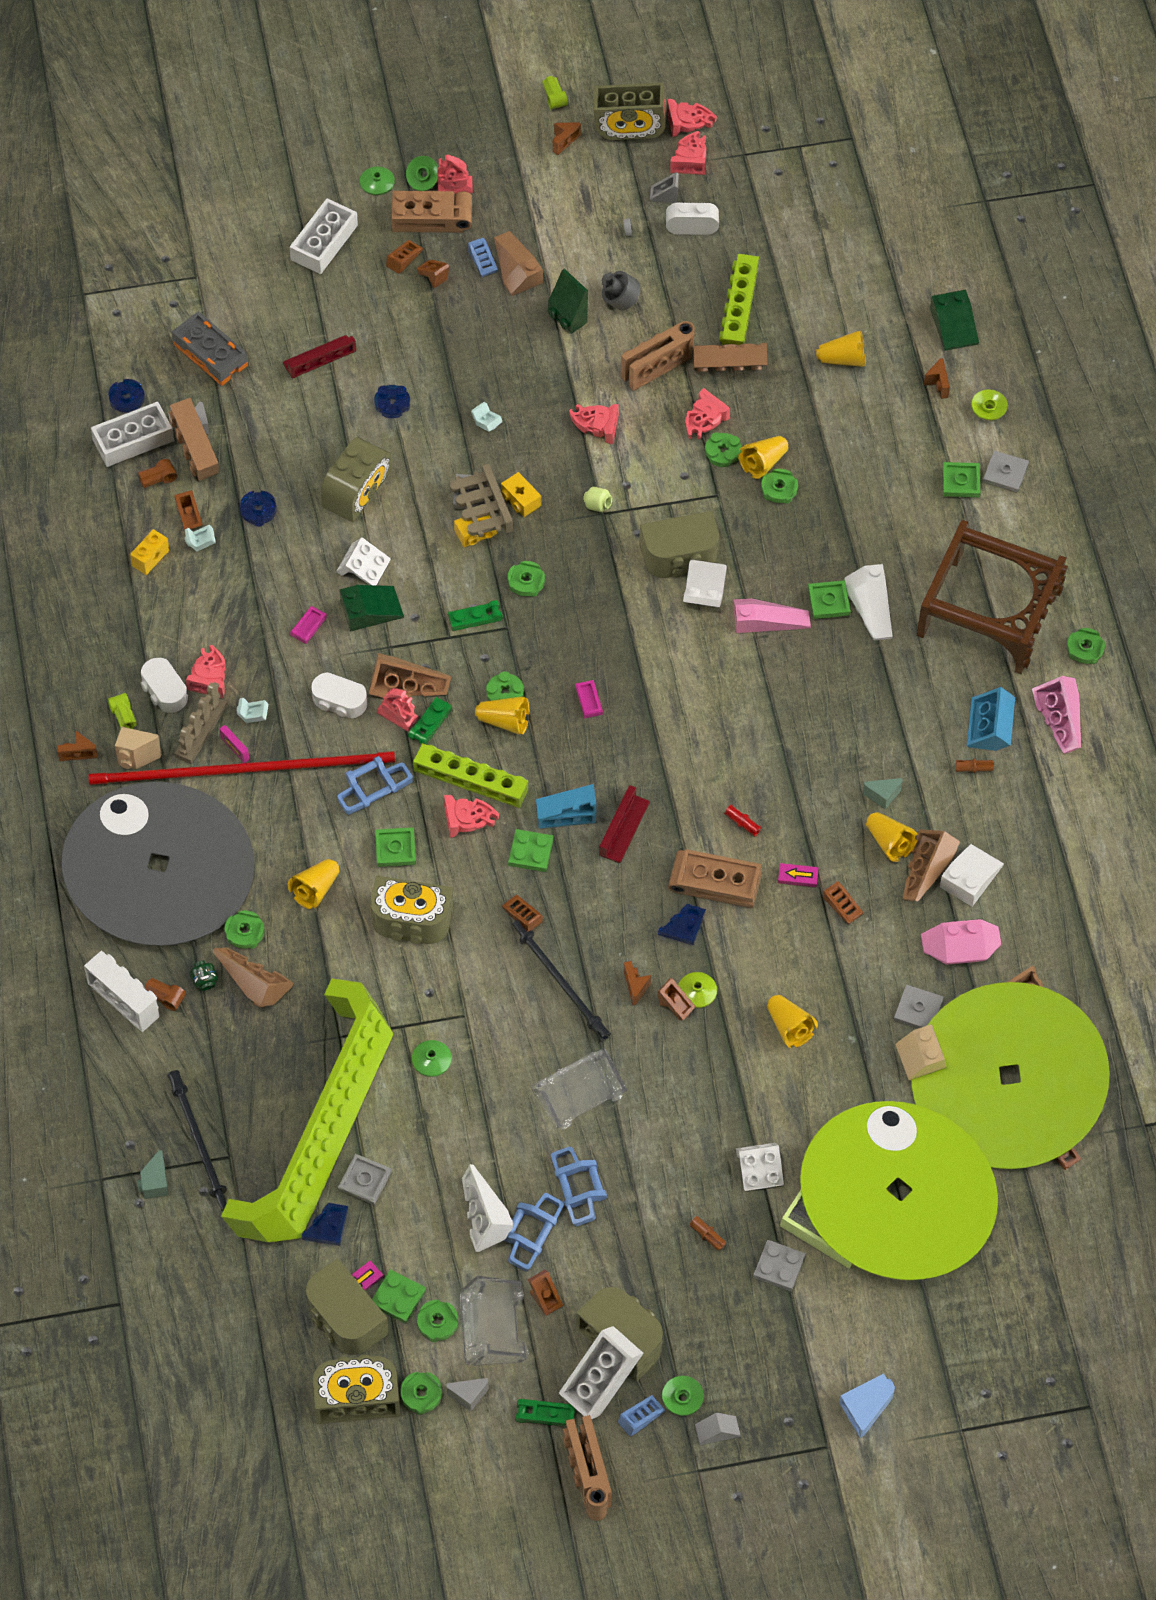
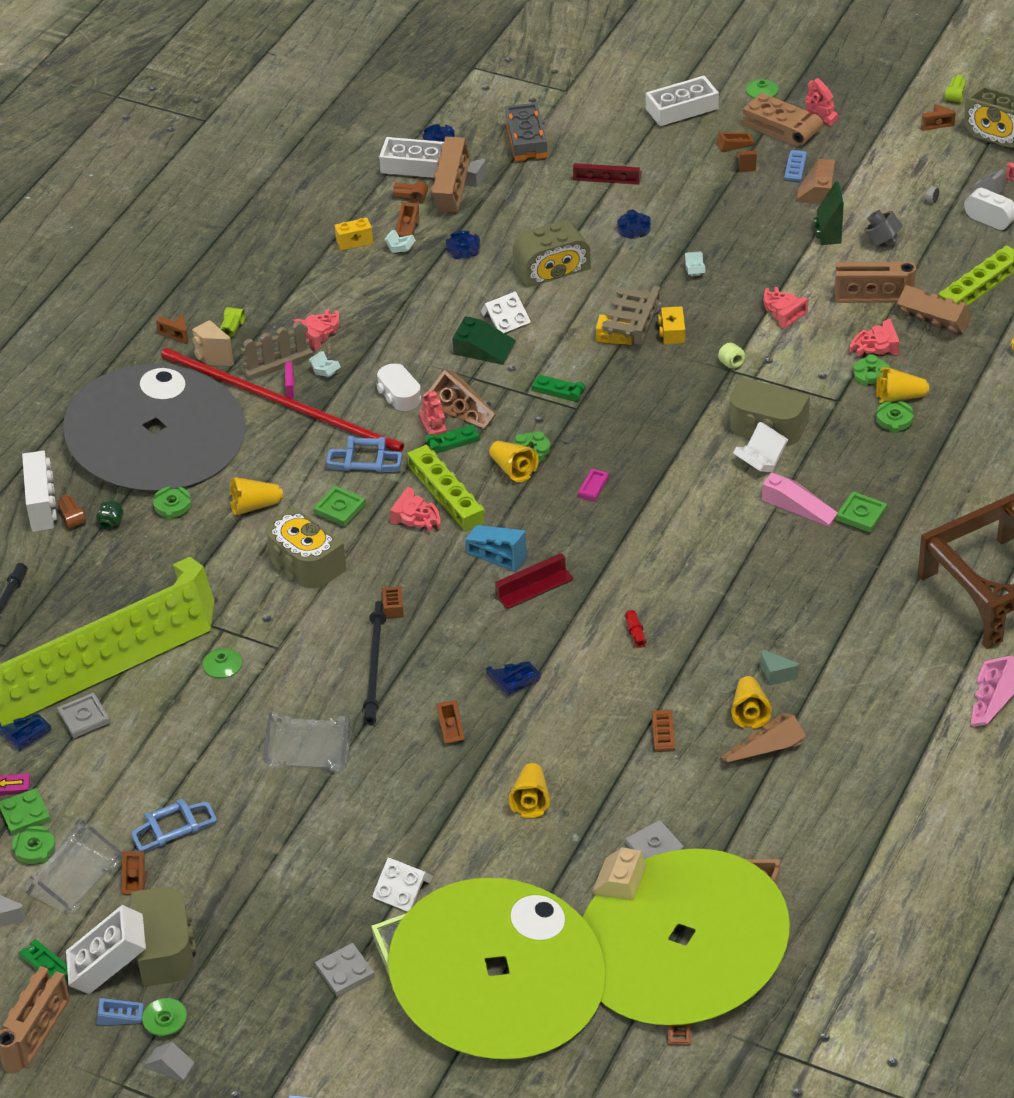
camera: 40 degrees right, 15 degrees down
white brick [140,658,188,713] -> none
medium nougat wedge [213,947,294,1007] -> none
dark pink tile [290,606,327,644] -> none
bright green dish [406,156,438,191] -> none
white wedge [462,1164,513,1252] -> none
bright green plate [508,561,545,597] -> none
bright green plate [508,829,554,872] -> none
medium blue bar [551,1147,607,1227] -> none
dark orange slope [623,961,651,1005] -> none
medium nougat hinge [668,849,762,908] -> none
lime dish [678,972,717,1008] -> none
dark orange axle [689,1216,726,1250] -> none
dark pink tile [778,863,819,887] -> none
white wedge [844,564,893,640] -> none
bright pink wedge [921,919,1001,965] -> none
white slope [940,844,1004,907] -> none
dark orange axle [956,758,994,773] -> none
dark azure slope [967,687,1015,751] -> none

